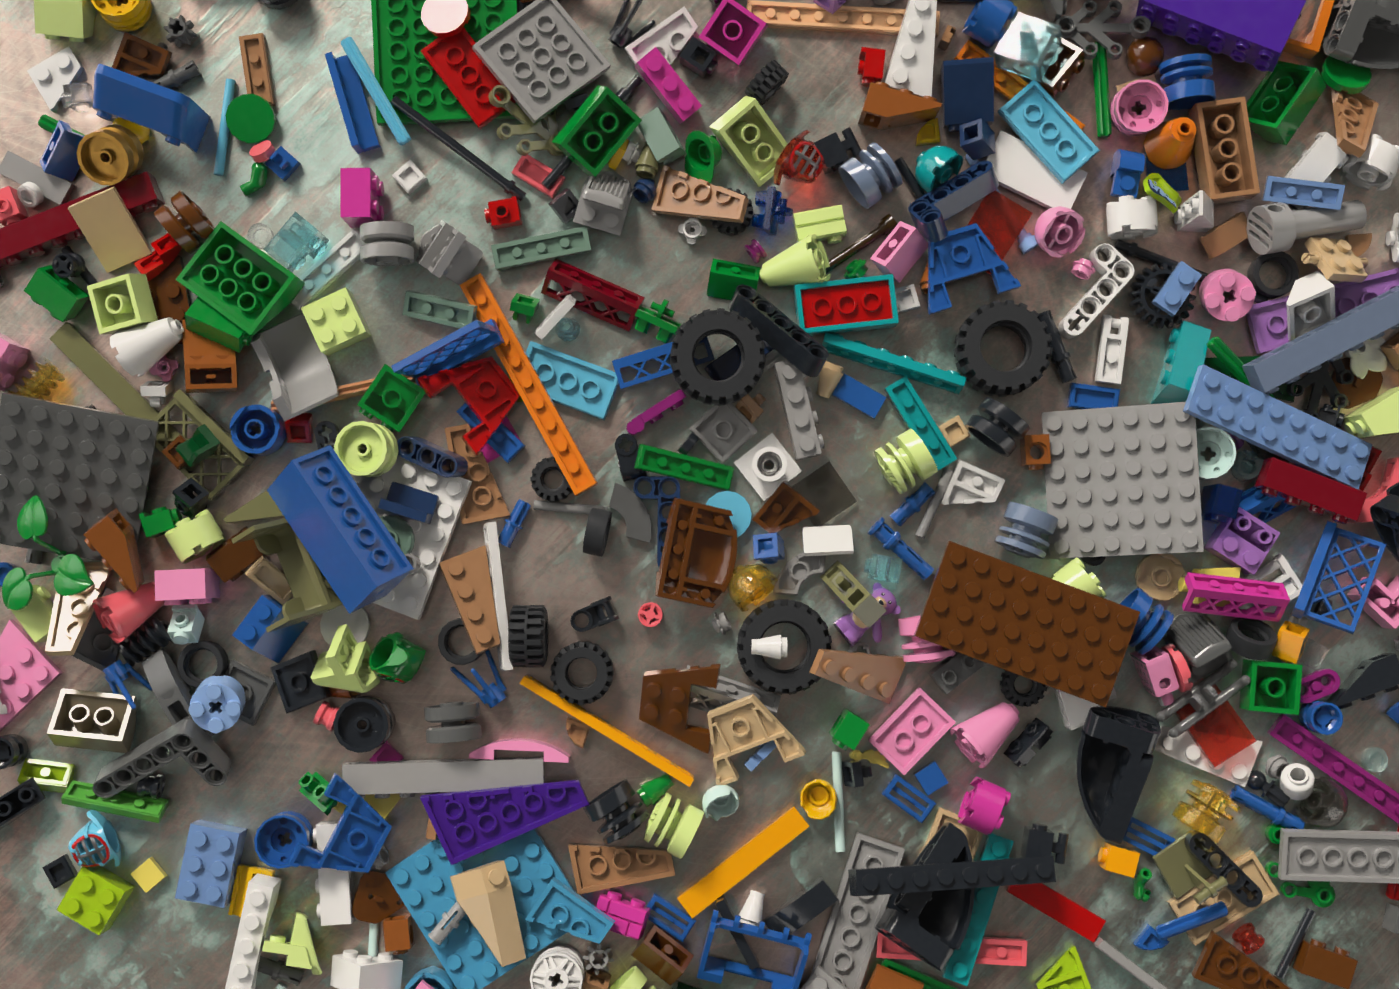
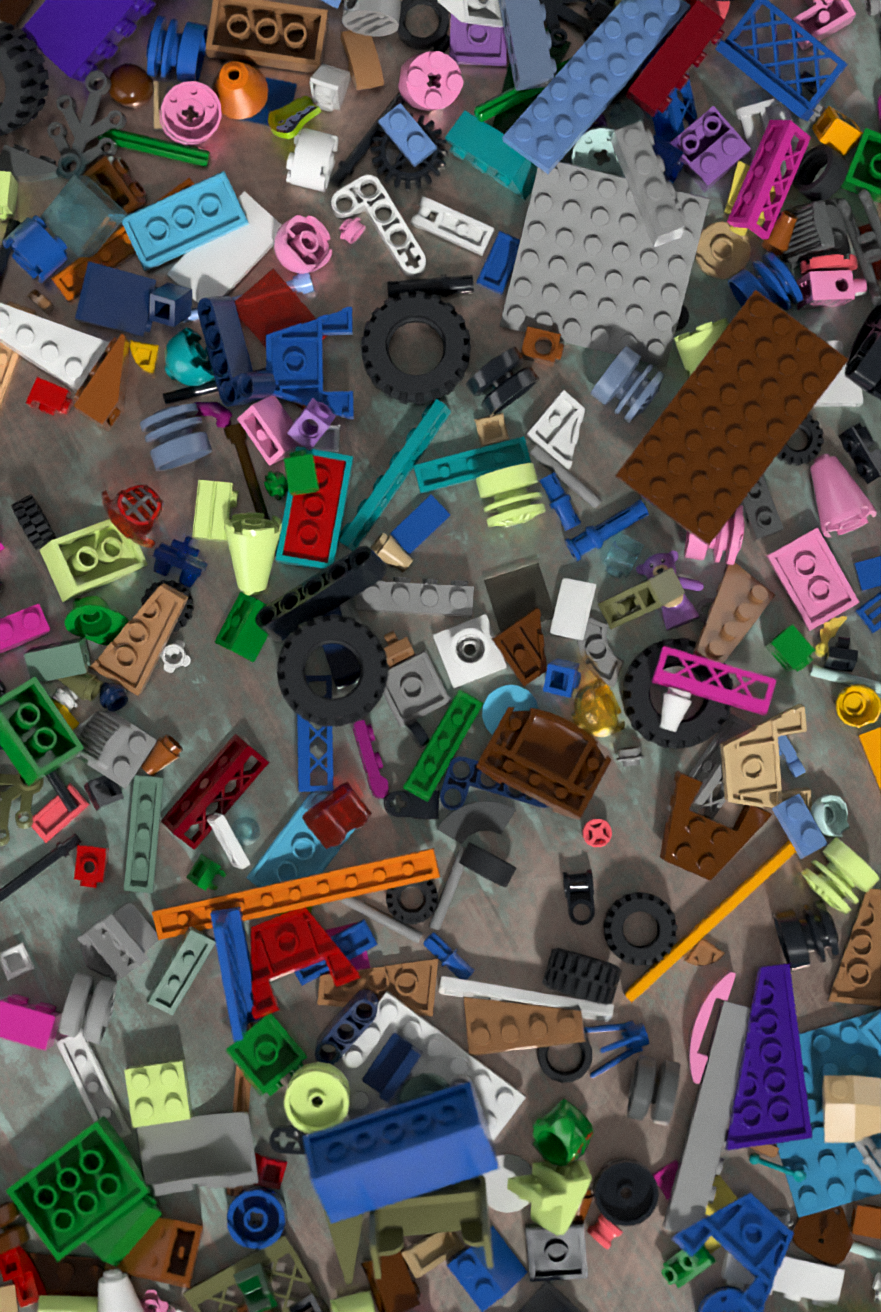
camera: 75 degrees left, 0 degrees up
clear light blue brick [263,211,329,273] -> none
green hips [635,299,681,343] -> none
green cone [636,773,674,807] -> none
magenta bush [744,239,767,263] -> none
black brick [813,127,862,174] -> none
blue brick [1110,149,1145,200] -> none
none -> dark orange cone [141,734,183,777]
none -> magenta arm [194,402,233,428]
none -> green brick [284,450,319,496]
none -> medium lavender brick [287,398,336,451]
none -> clear red brick [302,781,372,849]
none -> light grey bar [341,896,423,943]
none -> light grey brick [611,121,687,247]
none -> dark pink fence [652,646,776,715]
none -> teal hinge [749,1153,806,1182]
none -> dark orange cone [761,210,798,256]
none -> medium blue plate [772,794,828,859]

